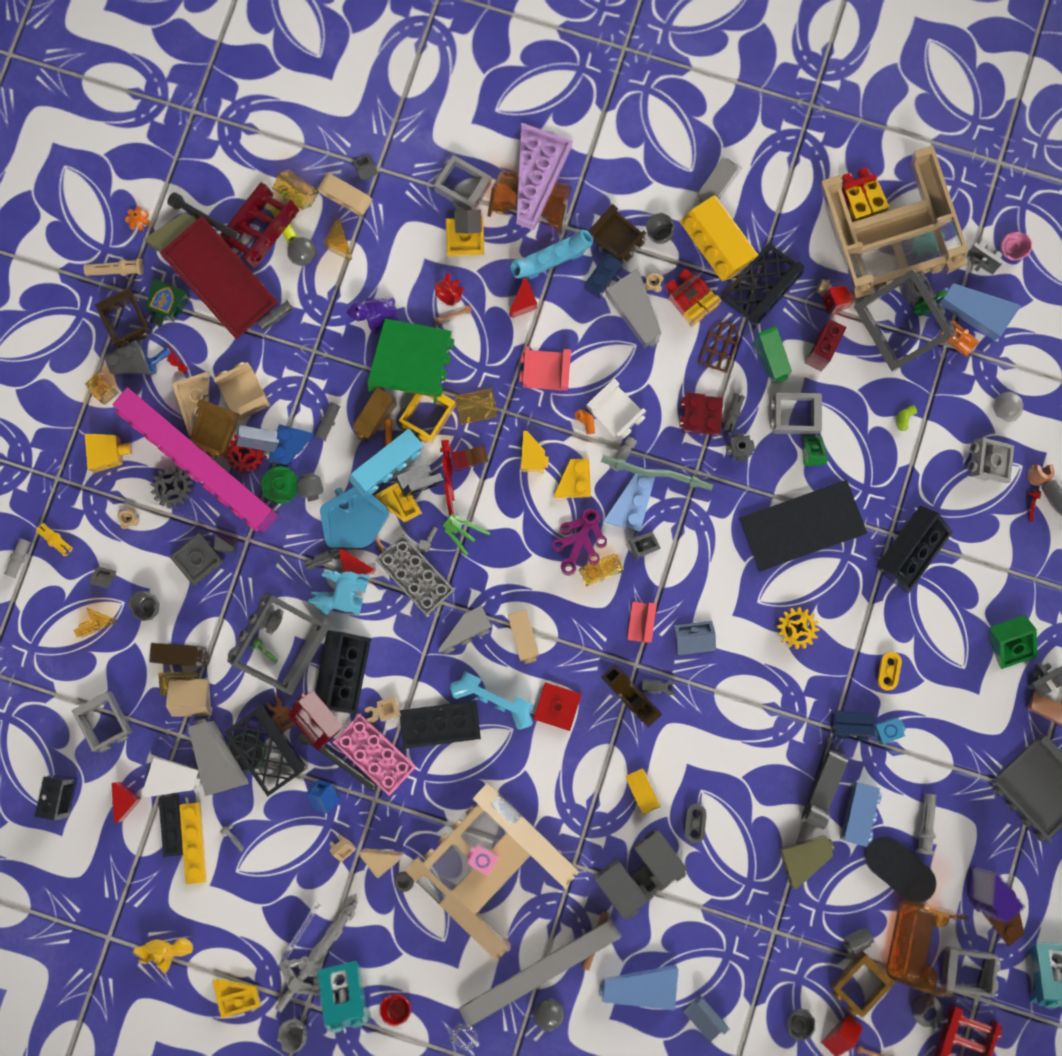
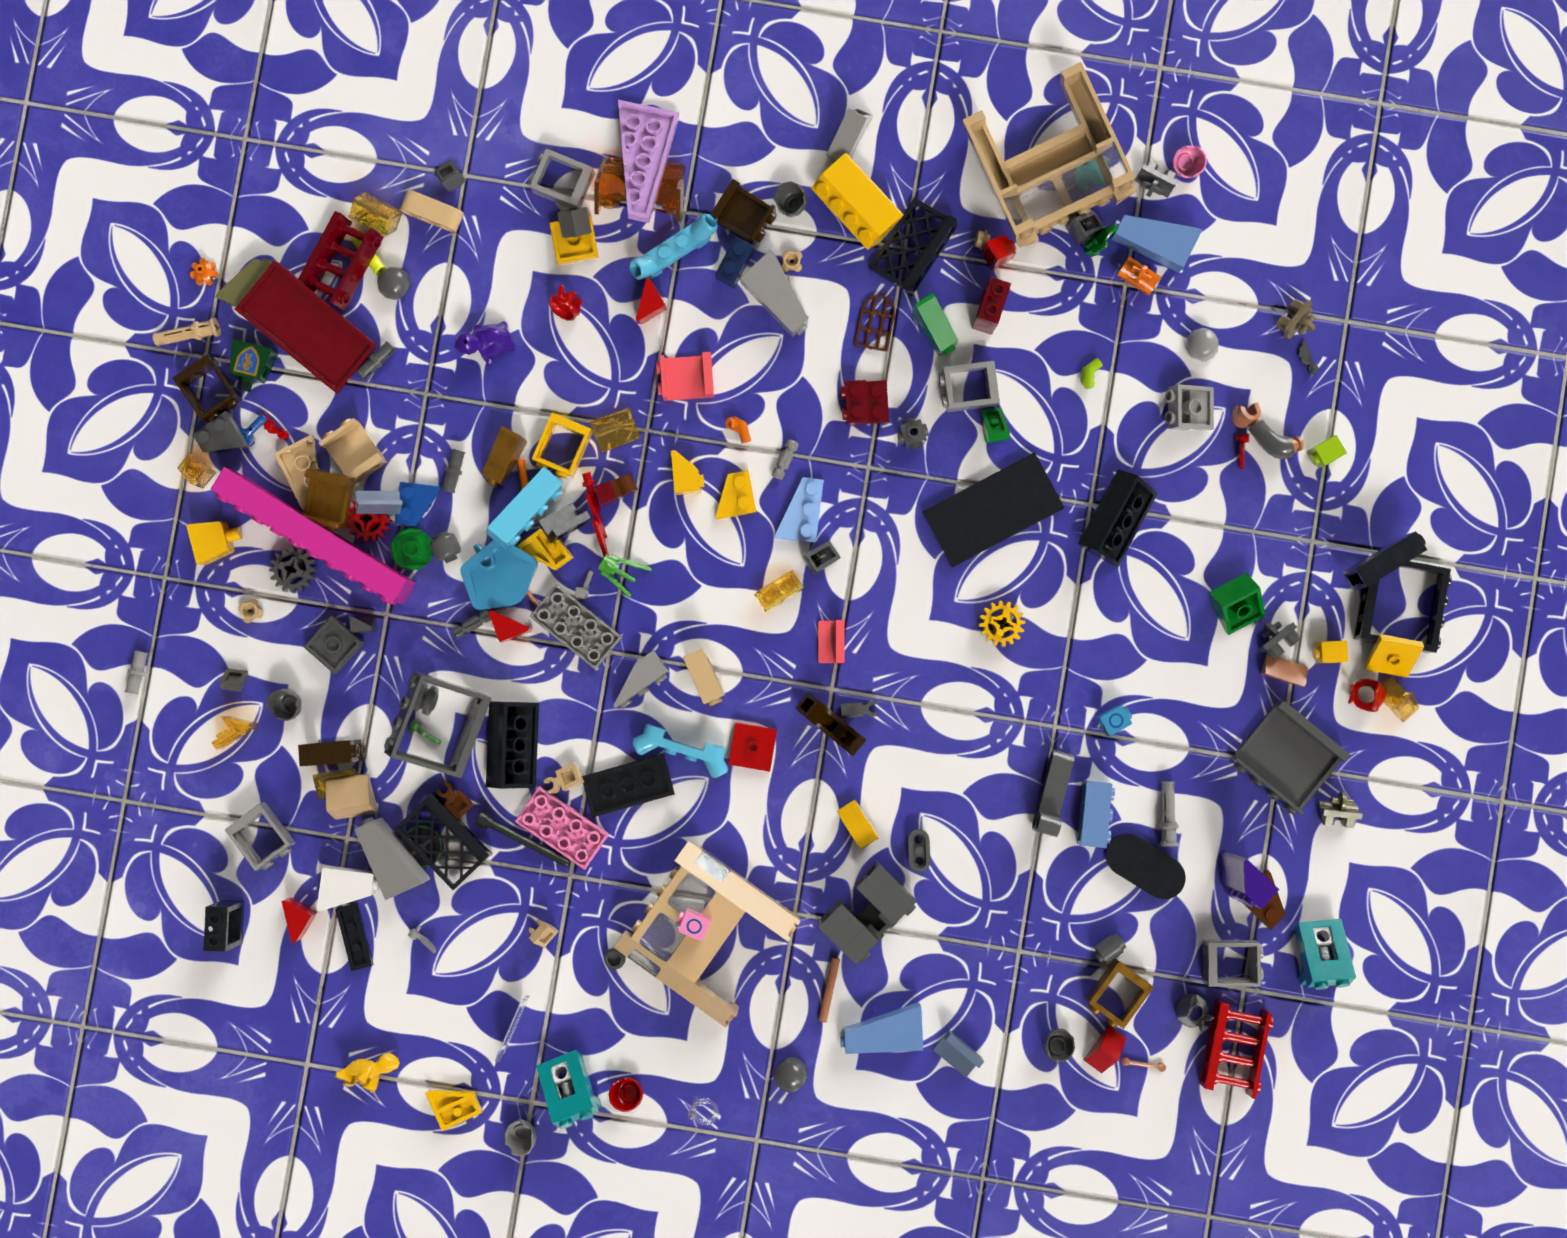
camera: 10 degrees left, 5 degrees up
yellow pin [36,523,73,556] -> none
pearl dark grey piece [167,192,241,240] -> none
yellow plate [180,802,207,884] -> none
light grey bar [275,900,358,1012] -> none
window [288,691,344,750] -> none
blue panel [305,780,339,814] -> none
medium azure animal [308,570,370,615] -> none
clear yellow slope [323,219,352,260] -> none
tan slope [360,848,404,878] -> none
green panel [368,319,455,404] -> none
nougat hinge [435,306,472,324] -> none
light grey beam [458,919,622,1027] -> none
magenta plant [553,509,607,576] -> none
white panel [586,378,646,440] -> none
sand green bar [601,455,713,491] -> none
hips [665,269,722,327] -> none
sand blue panel [674,621,716,655] -> none
dark grey pin [722,393,745,433] -> none
olive slope [779,835,834,889] -> none
dark blue brick [832,711,875,741] -> none
yellow hips [841,167,889,222] -> none
dark grey window [853,269,956,371] -> none
yellow plate [877,652,902,691] -> none
clear orange windscreen [886,900,969,997] -> none

